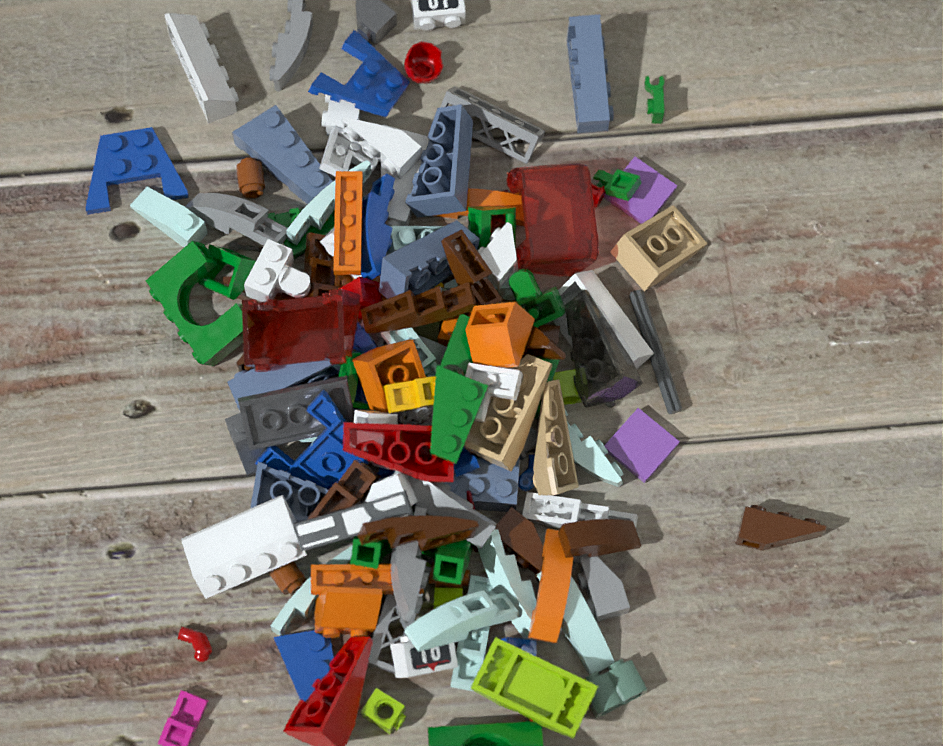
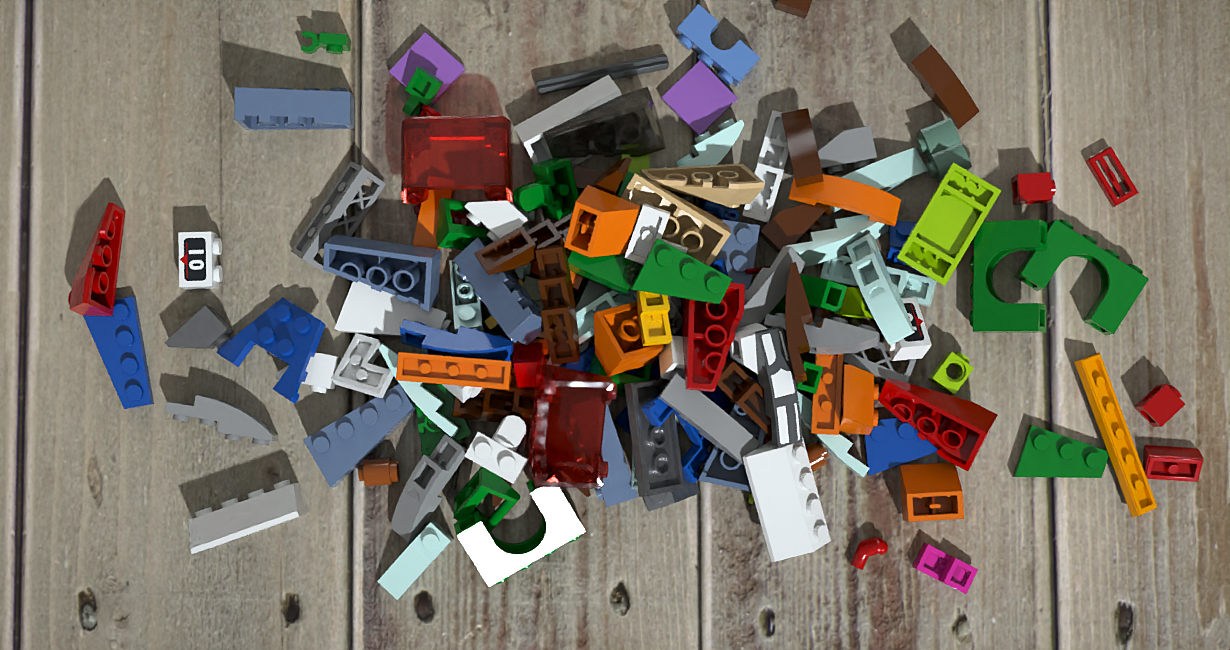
camera: 85 degrees left, 15 degrees up
blue wing [86,127,189,215] -> none
white slope [341,117,422,179] -> none
red hair [404,41,444,84] -> none
tan slope [611,205,707,291] -> none
none -> light grey slope [658,374,760,466]
none -> medium blue arch [676,4,760,87]
none -> orange slope [899,462,964,522]
none -> reddish brown slope [907,45,980,130]

